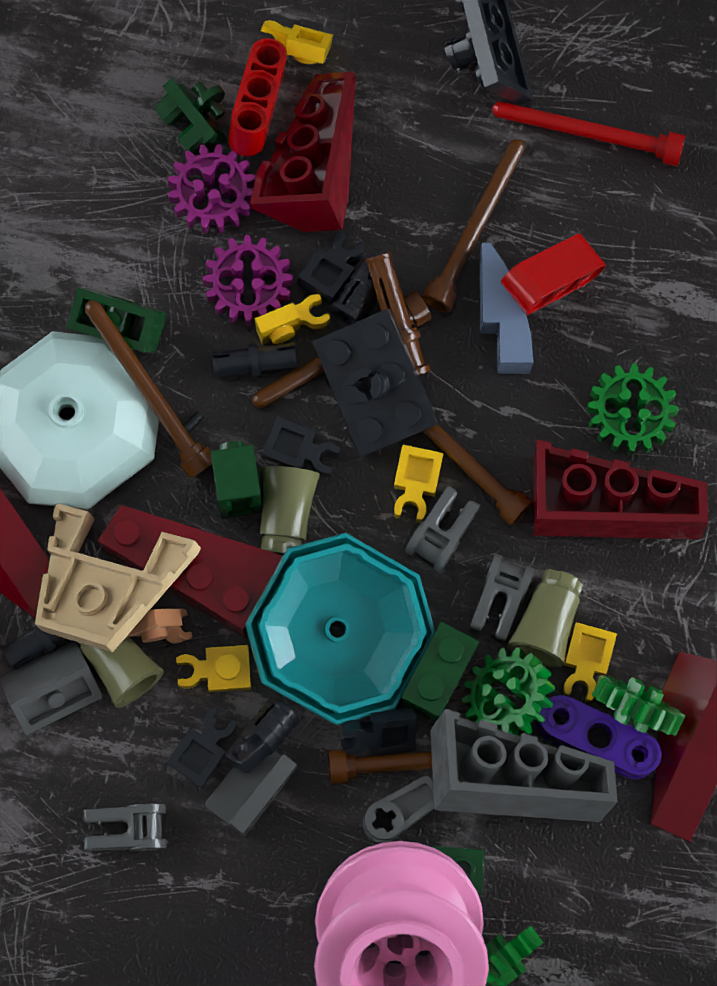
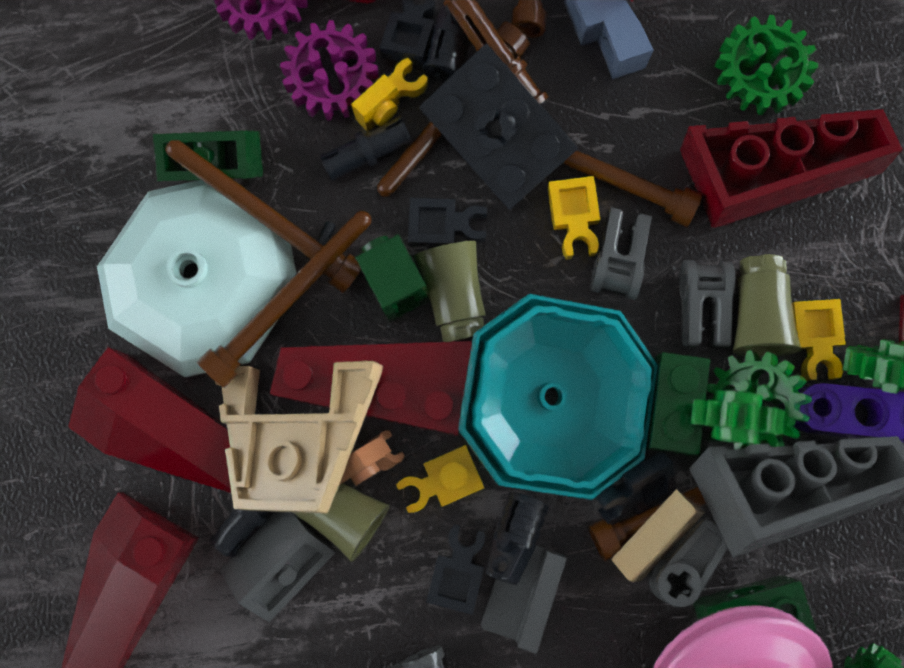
camera: 10 degrees left, 5 degrees up
none -> reddish brown piece [197,211,372,388]
none -> tan slope [611,489,705,583]
none -> green gear [691,390,785,445]

